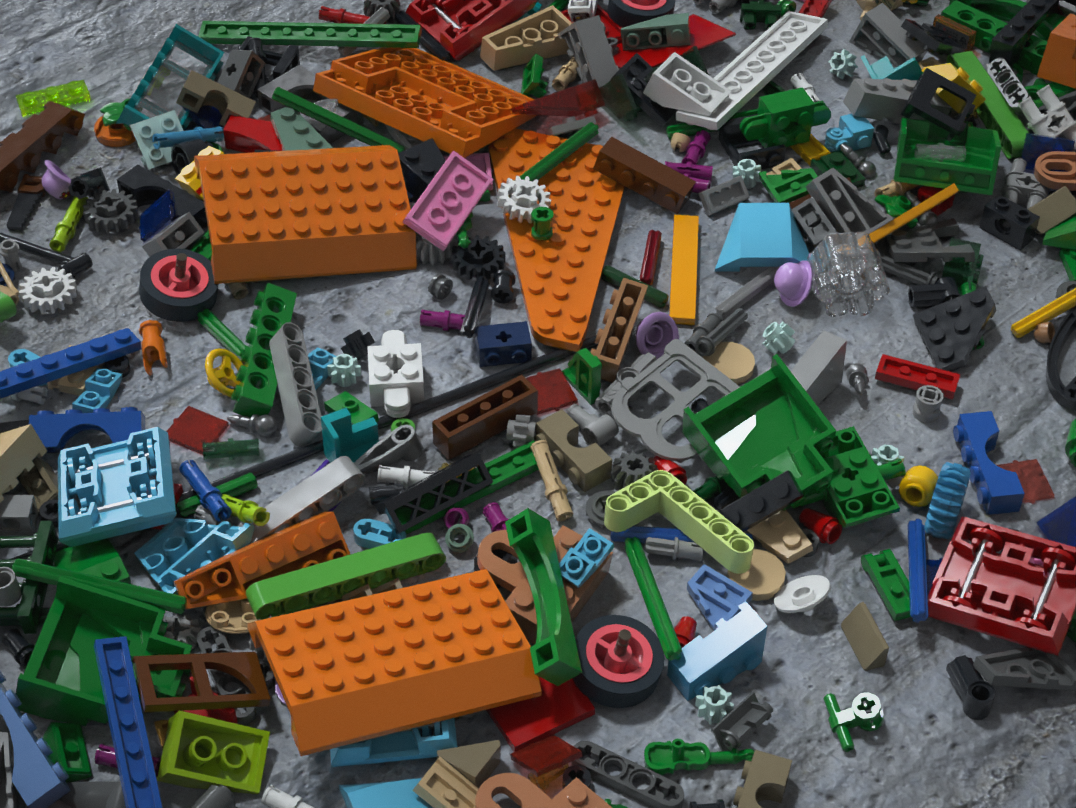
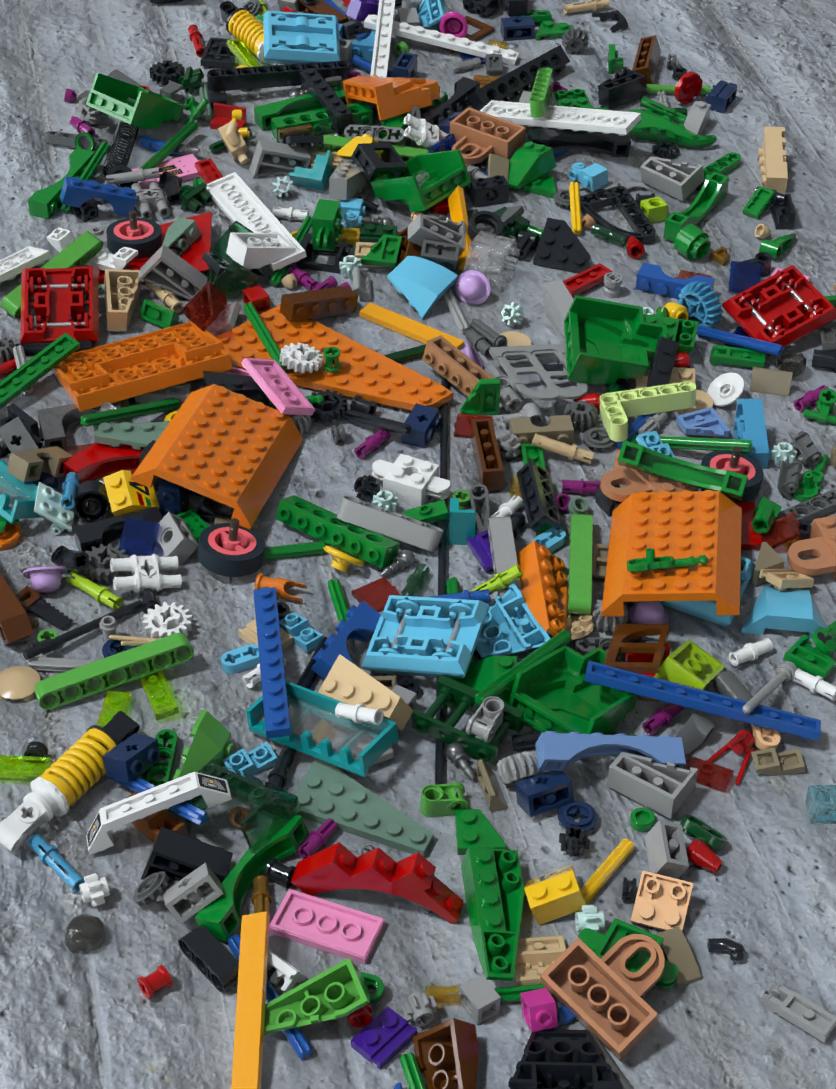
camera: 60 degrees left, 5 degrees down
dark red axle [640,229,662,286] -> none
none -> white pin [110,554,182,593]
none -> red brick [243,285,270,315]
none -> green axle [328,578,349,622]
none -> black tyre [467,210,503,246]
none -> clear green pin [591,223,628,247]
none -> green piece [626,548,708,572]
none -> red cone [627,236,645,258]
none -> green piece [751,496,782,534]
none -> clear smoke hair [776,353,806,377]
none -> dark grey hinge [777,460,802,500]
none -> magenta pin [794,385,828,412]

